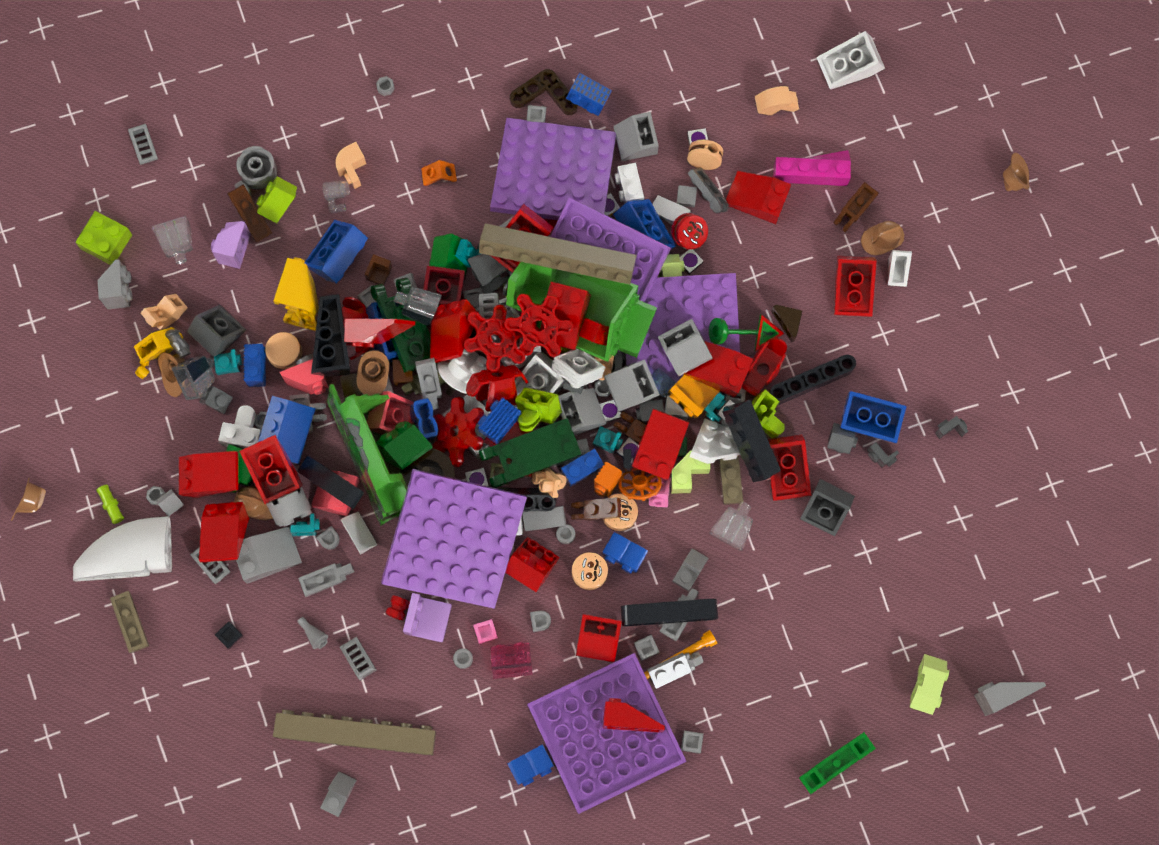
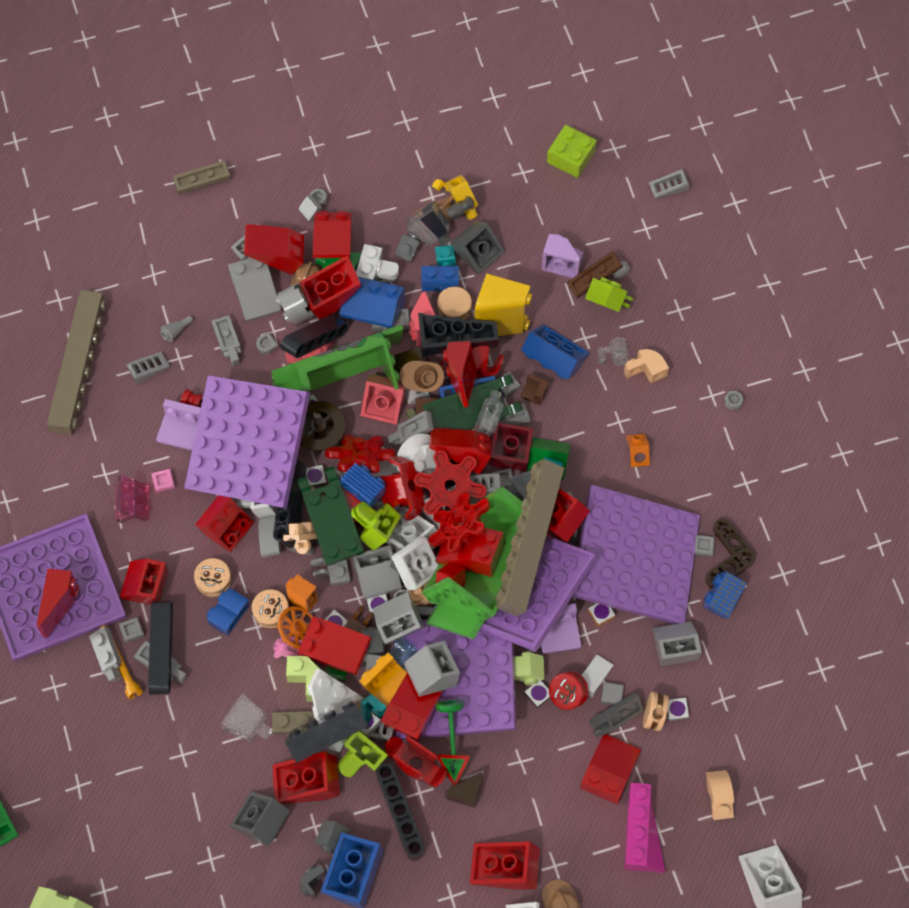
camera: 95 degrees right, 10 degrees down
medium nougat piece [11,477,46,521] -> none
white panel [73,516,172,582] -> none
lime pin [96,485,124,524] -> none
light grey slope [97,260,133,309] -> none
light nougat brick [141,294,188,330] -> none
clear torso [151,216,193,264] -> none
black tile [215,621,243,649] -> none
light grey brick [236,146,277,189] -> none
teal bracket [291,513,320,536] -> none
light grey slope [320,772,357,817] -> none
white slope [340,512,377,555] -> none
green slope [375,421,433,470] -> none
blue brick [410,398,438,441] -> none
light grey tile [453,649,473,669] -> none
blue brick [507,744,554,787] -> none
light grey tile [530,611,551,632] -> none
light grey tile [556,524,575,544] -> none
blue brick [560,449,604,487] -> none
hinge [571,497,621,521] -> none
teal bracket [592,426,623,454] -> none
blue slope [613,199,676,249] -> none
white brick [614,163,644,204] -> none
black tile [623,449,632,472] -> none
light grey slope [672,549,709,592] -> none
light grey tile [681,730,704,754] -> none
reddish brown hinge [833,182,879,233] -> none

